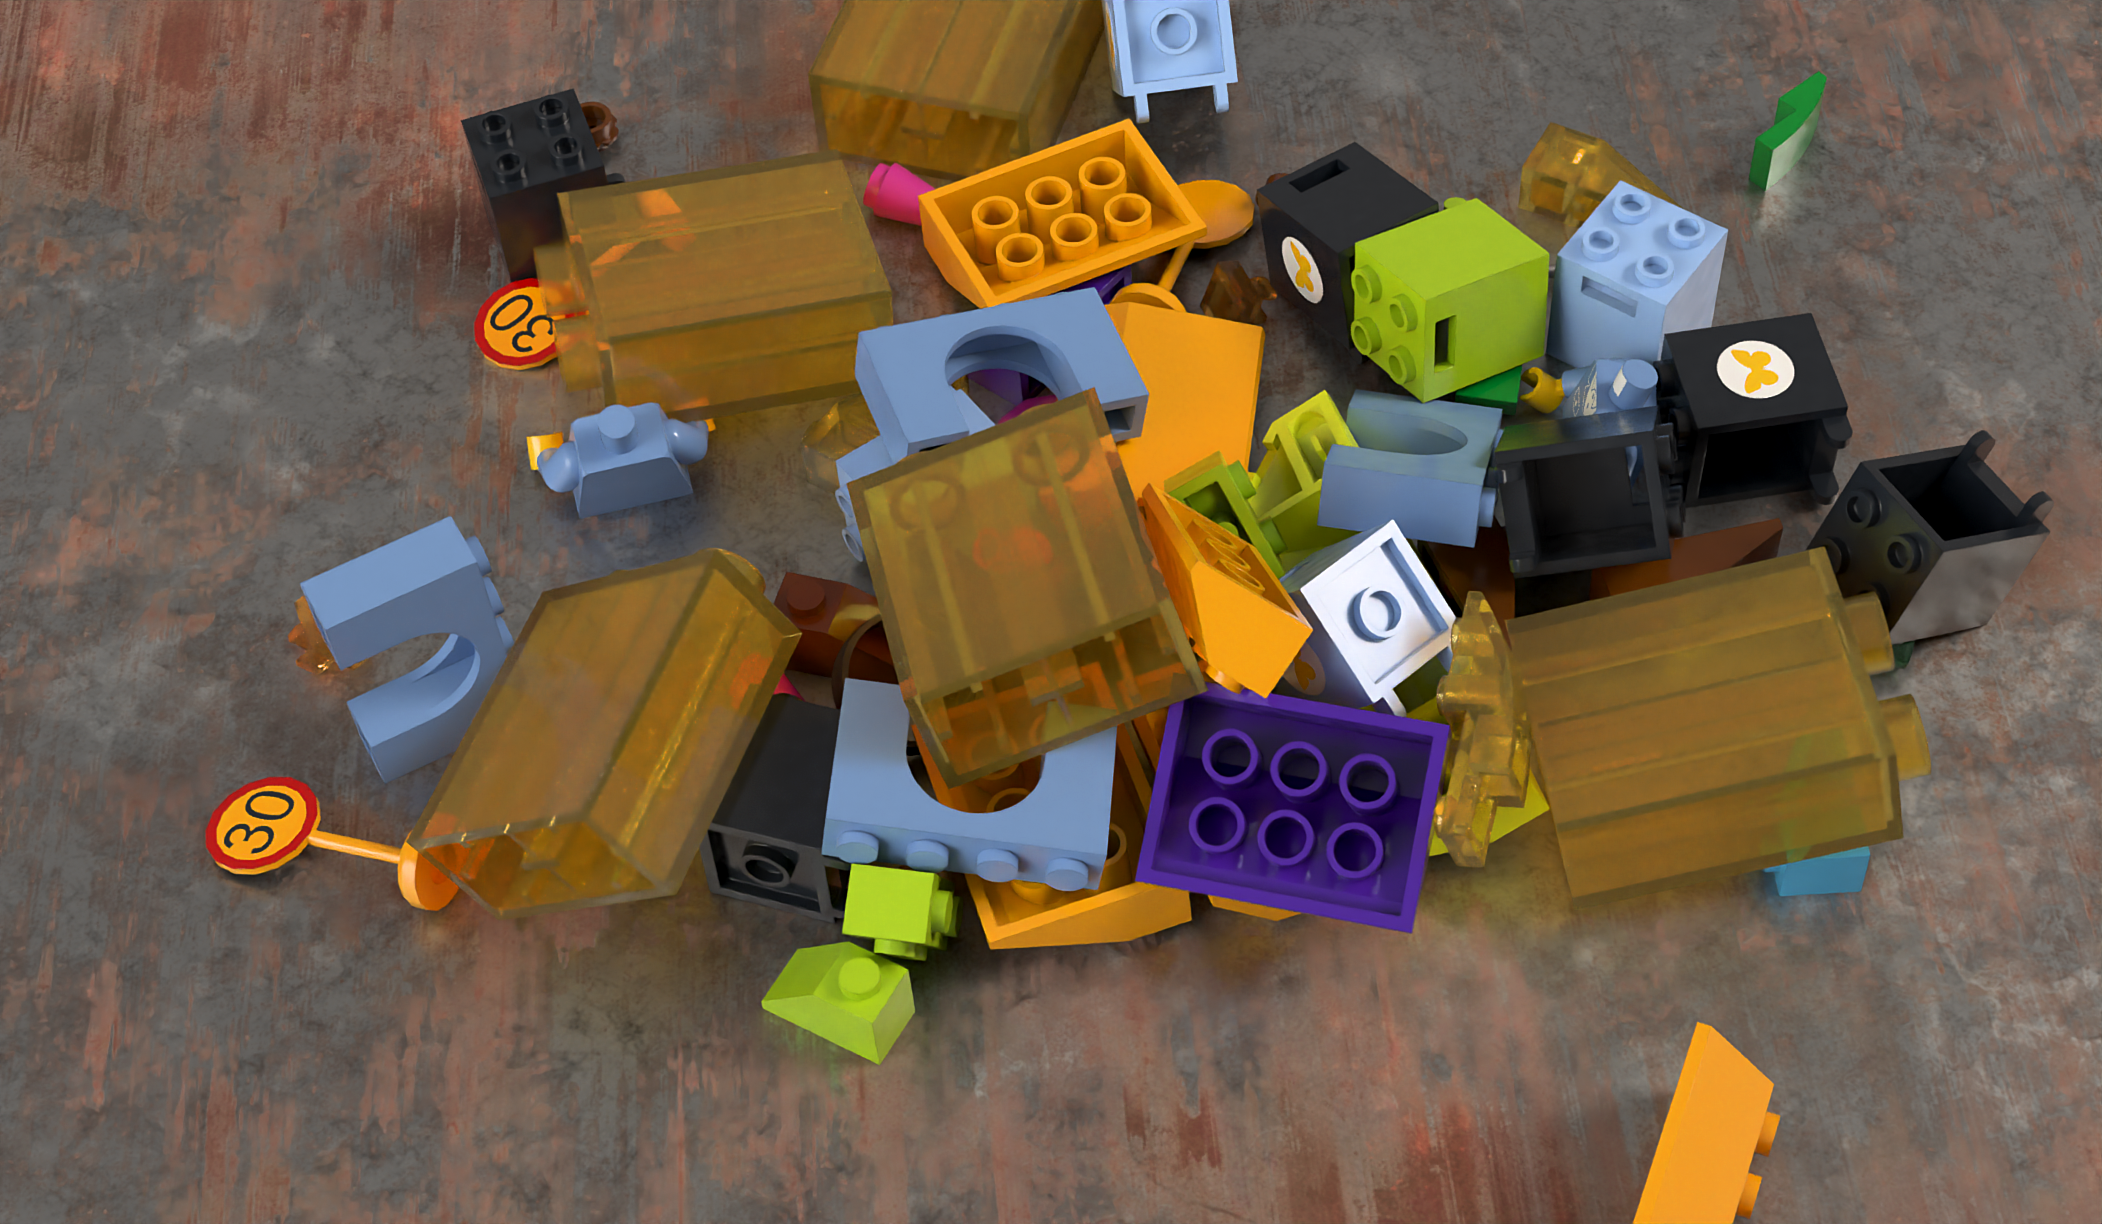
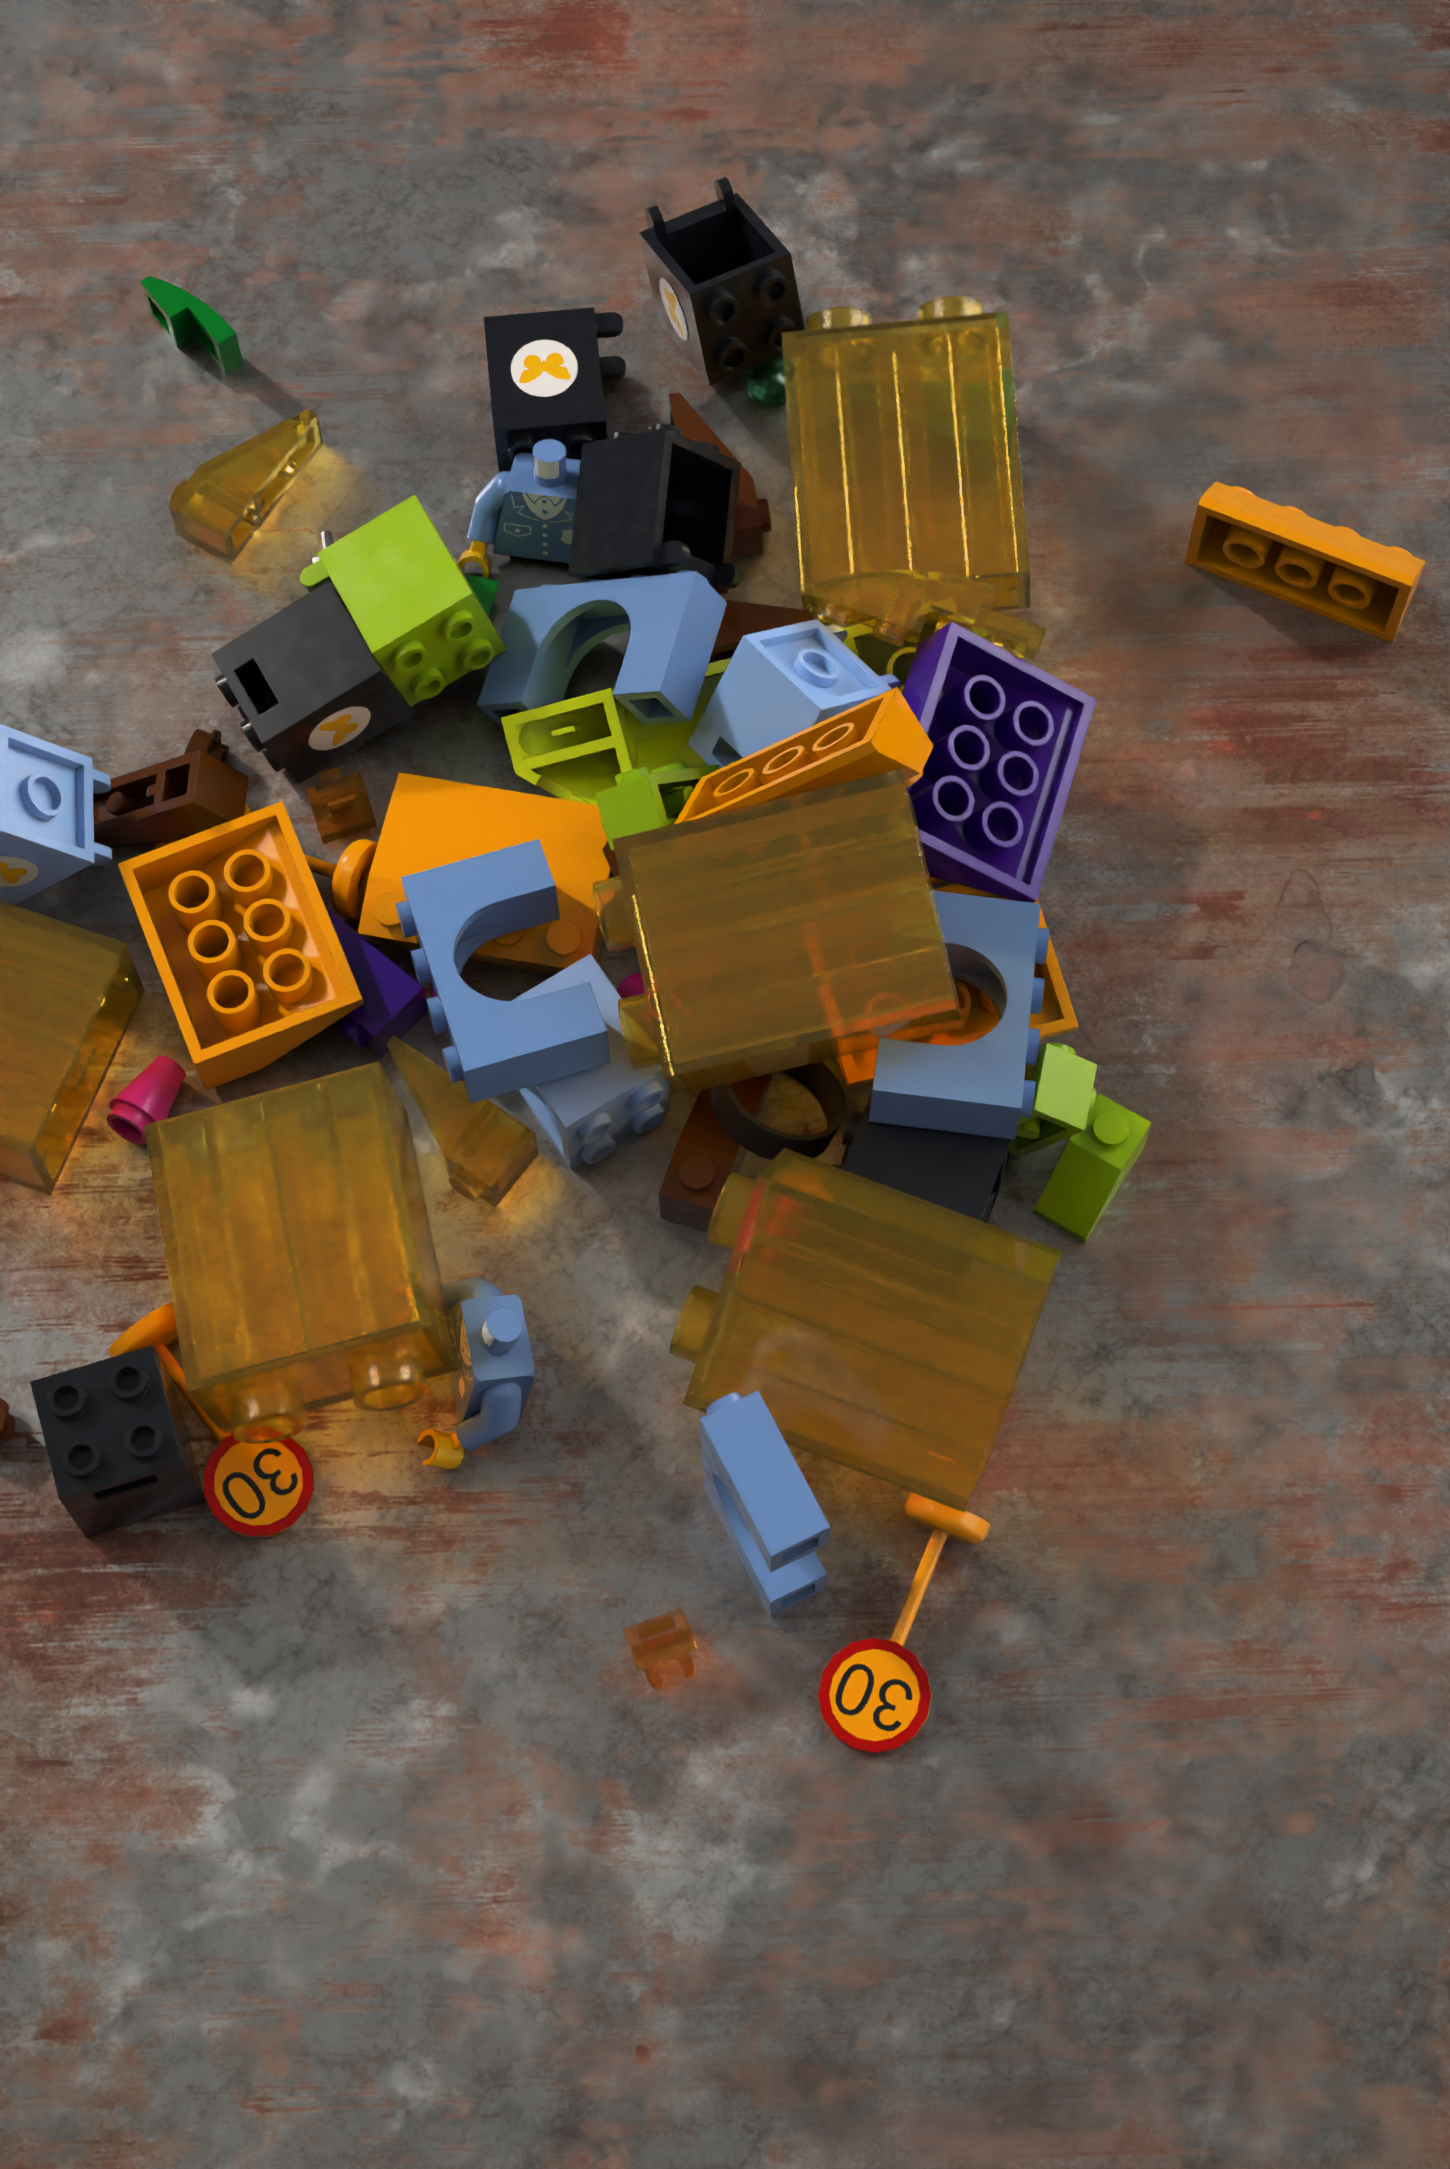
camera: 90 degrees left, 15 degrees up
light blue container [1546,180,1728,368] -> none
none -> reddish brown slope [93,750,249,845]

